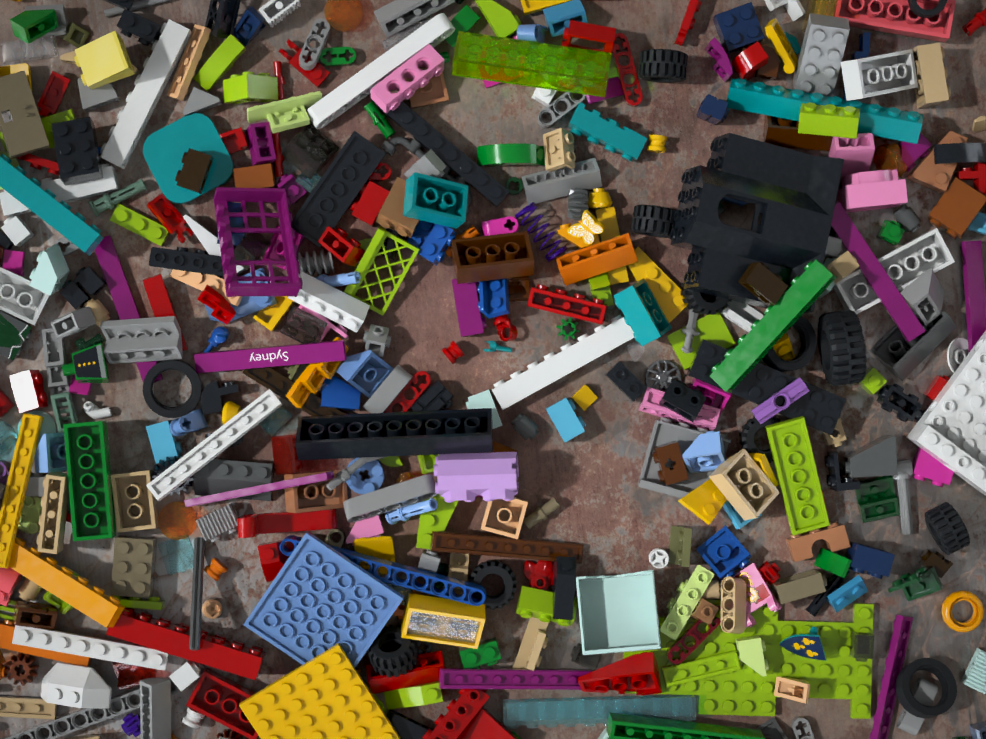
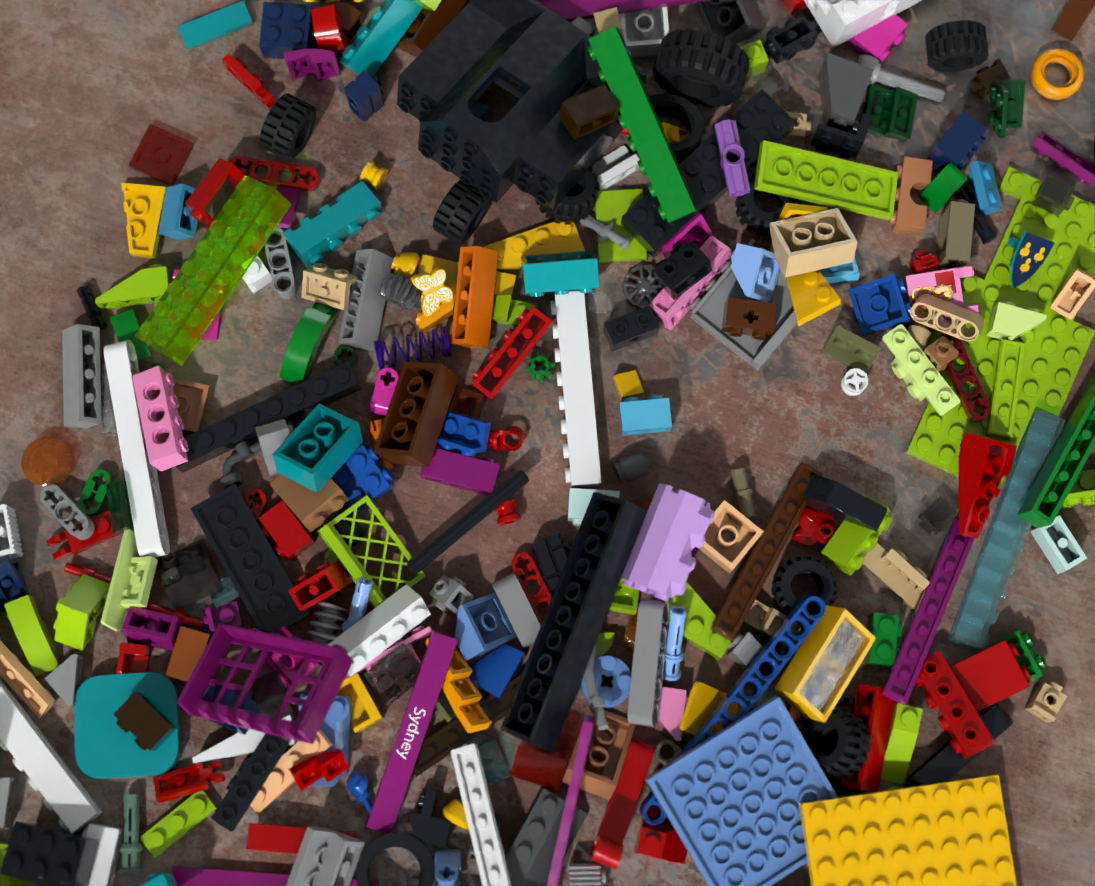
camera: 70 degrees left, 10 degrees down
green pin [364,101,396,139] -> none
teal hand [483,341,511,352] -> none
medium blue piece [517,24,547,48] -> none
light aqua piece [576,570,661,656] -> none
none -> clear green panel [106,478,134,534]
none -> black axle [407,470,529,574]

